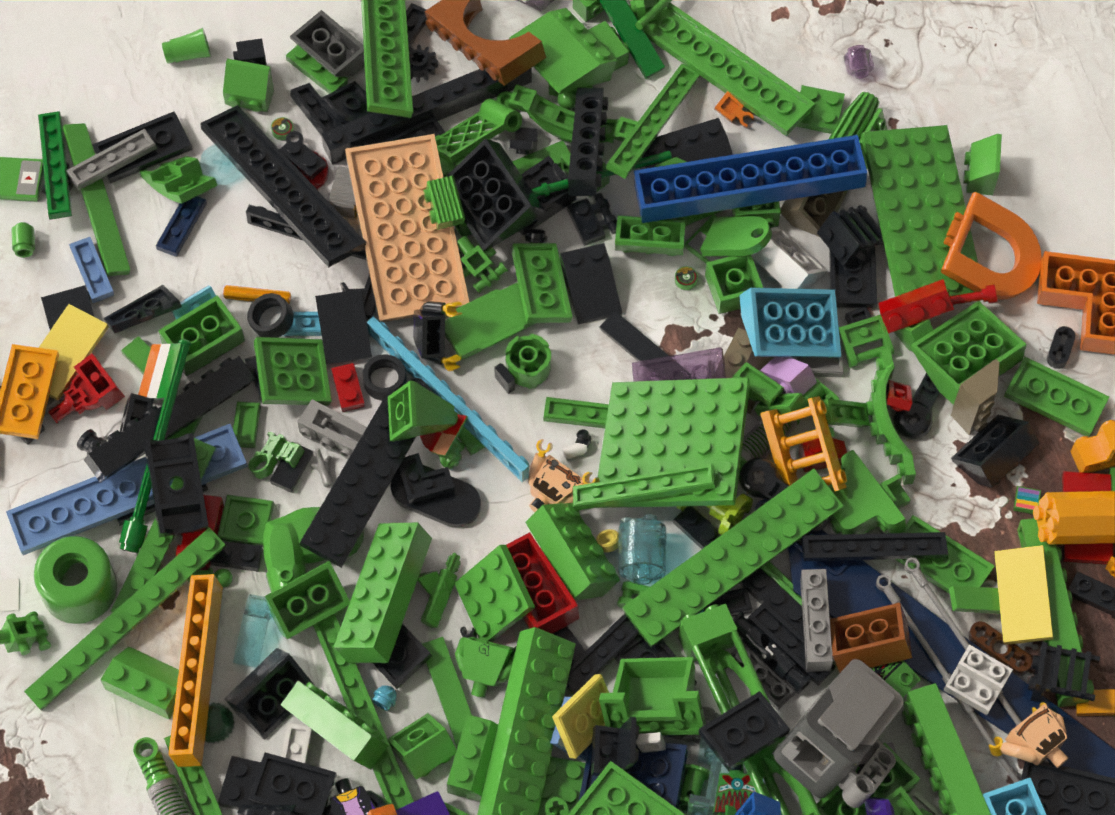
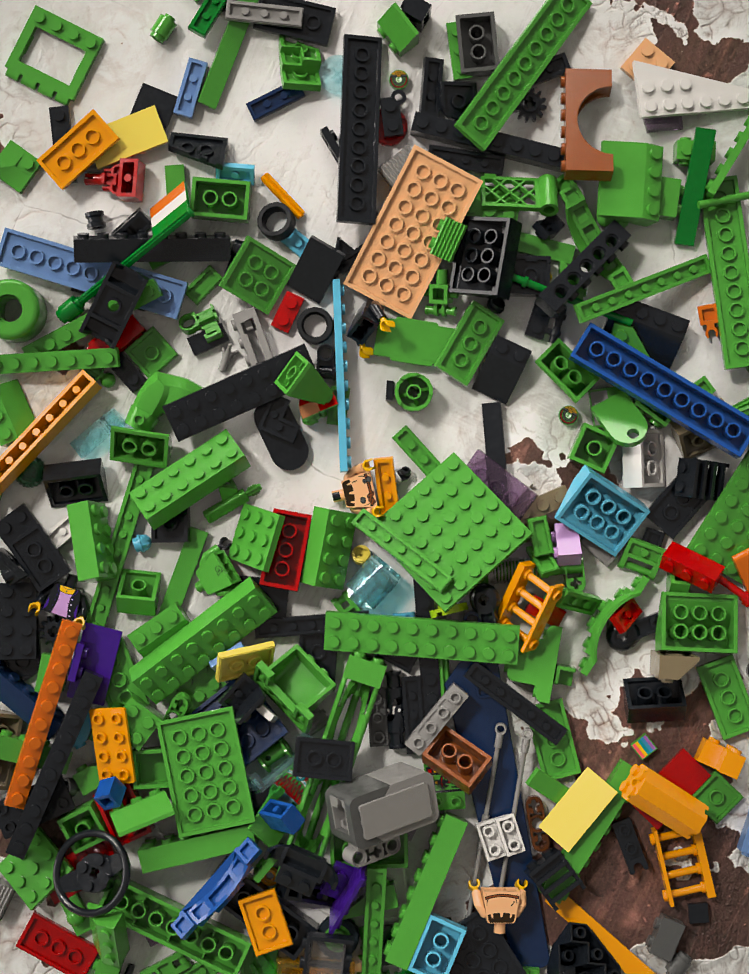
camera: 45 degrees right, 25 degrees up
none -> light orange plate [373,456,399,515]

